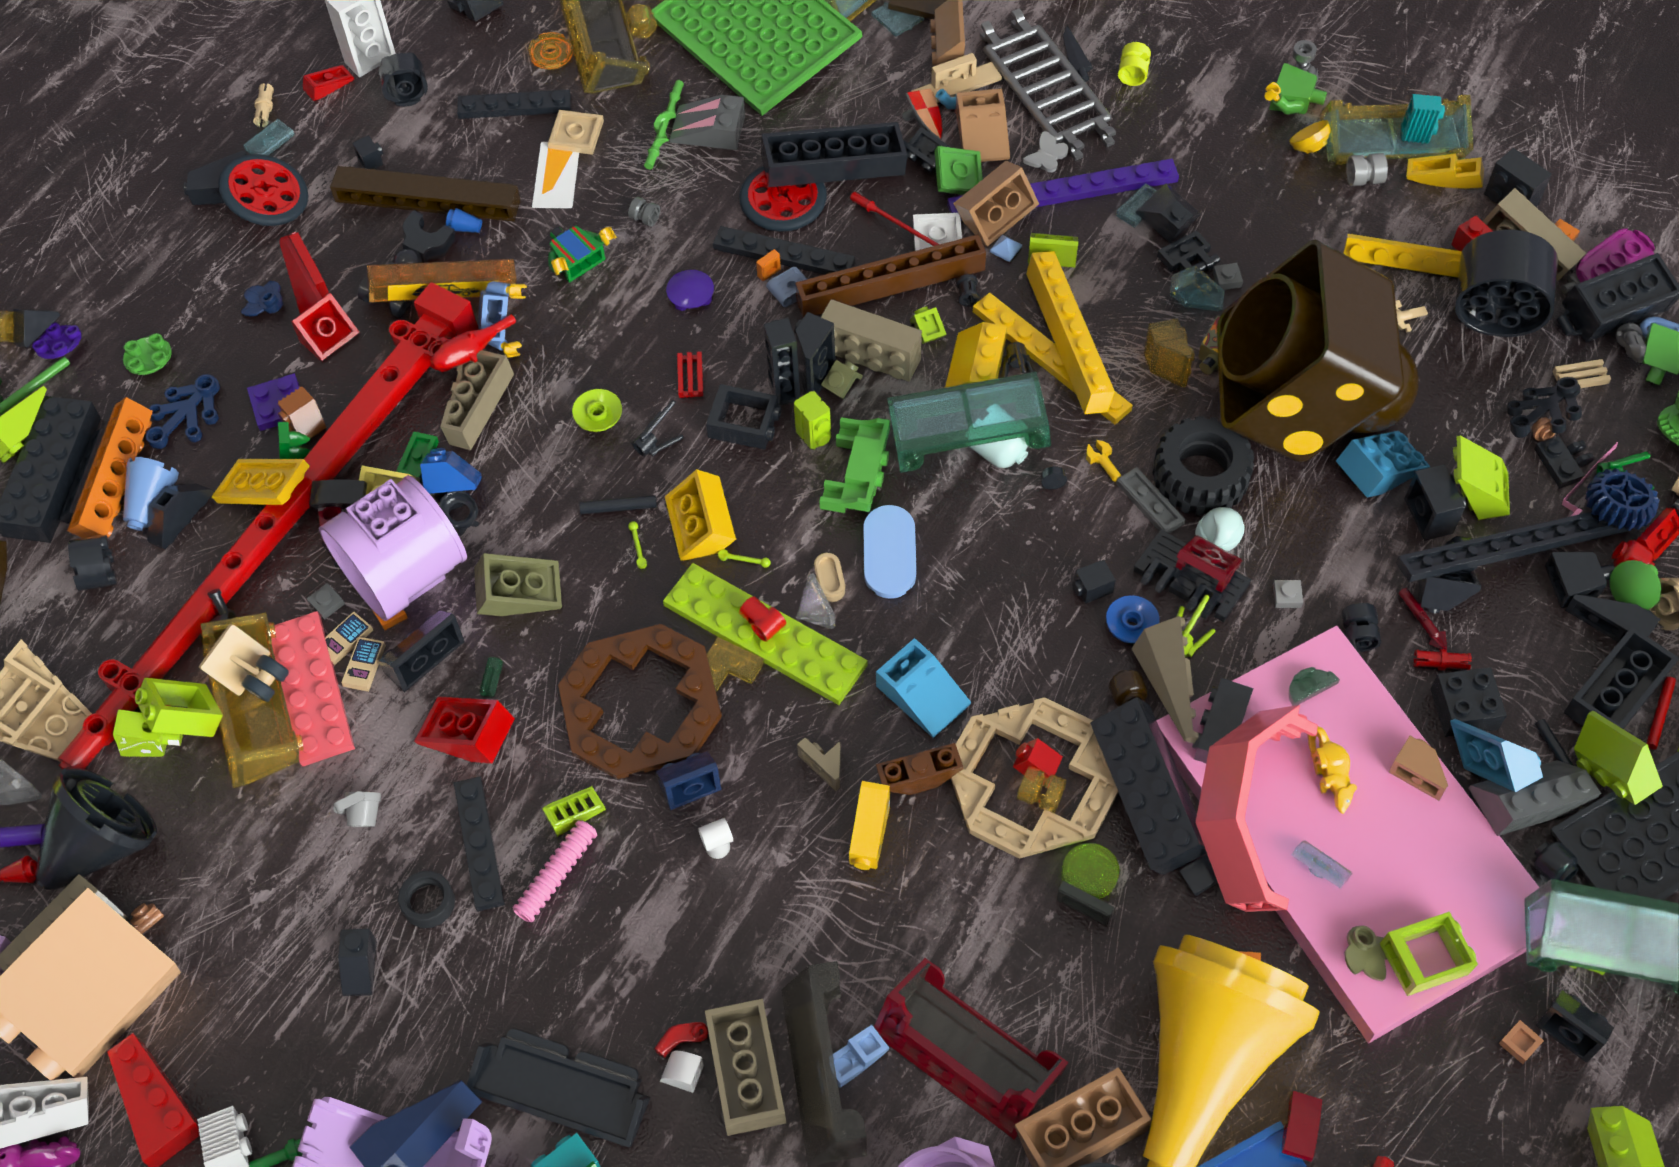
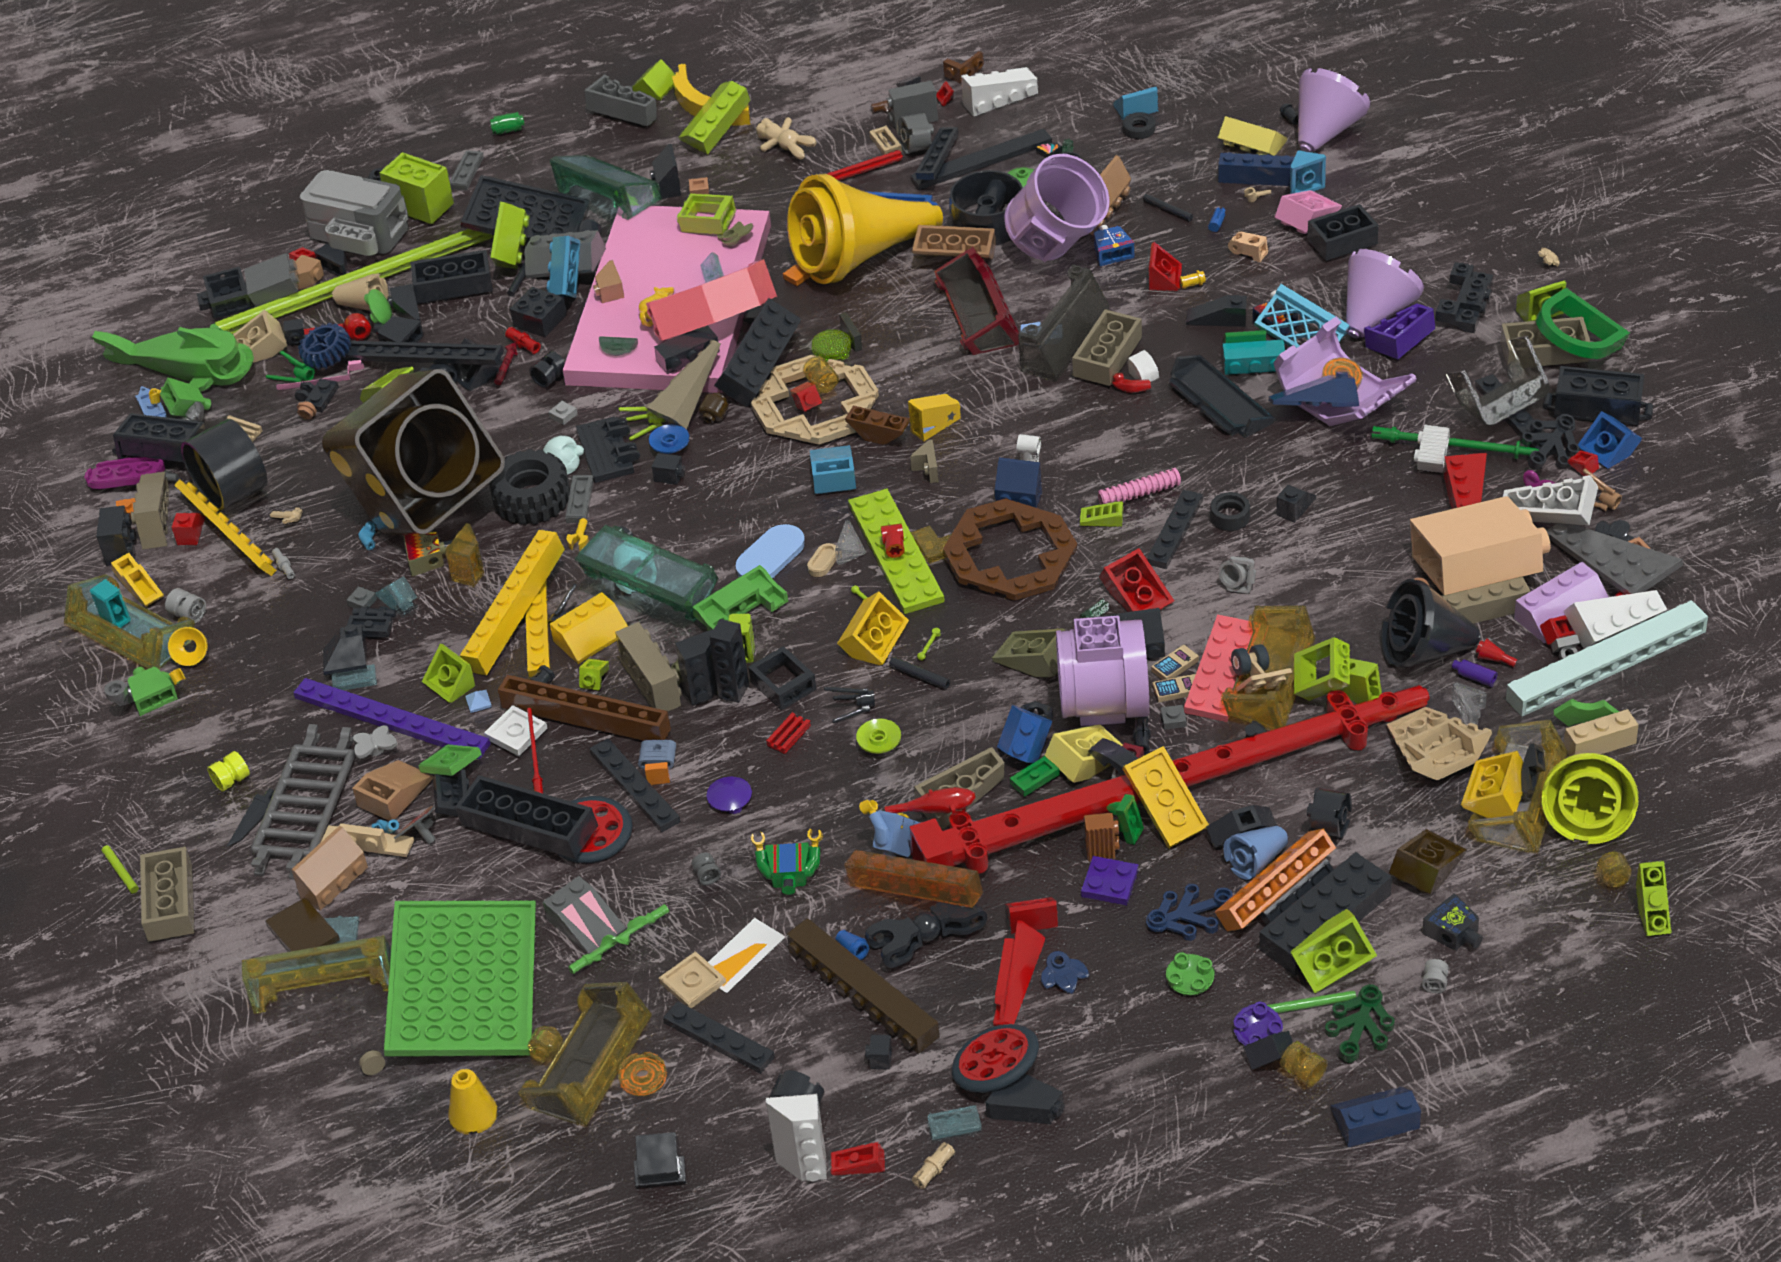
camera: 140 degrees left, 15 degrees down
medium nougat slope [953,161,1039,247] -> none
dark red piece [1175,535,1242,592] -> none
black plant [1507,377,1582,438] -> none

